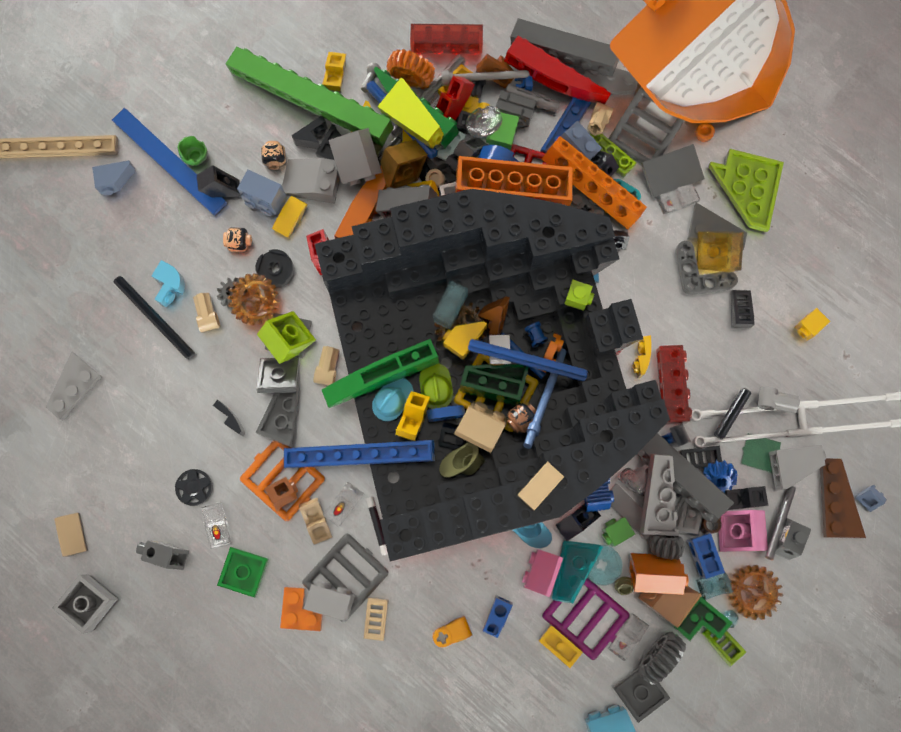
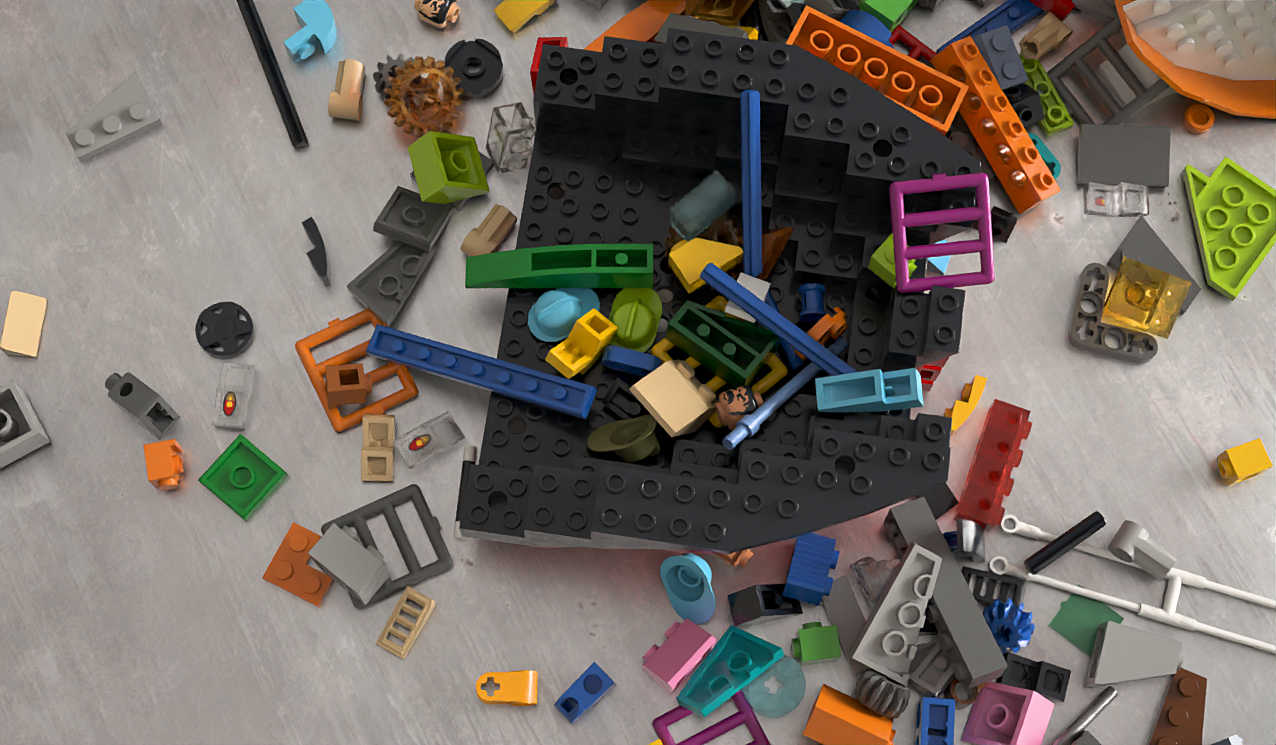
camera: 20 degrees right, 5 degrees down
tan tile [426,169,445,189] -> none
tan tile [517,462,564,510] -> none
olive plate [614,577,633,595] -> none
black slope [731,290,755,328] -> none
none -> orange brick [143,439,183,490]
none -> clear brick [485,102,536,174]
none -> blue axle [740,90,762,277]
none -> medium azure slope [815,368,924,412]
none -> magenta bar [889,173,995,293]

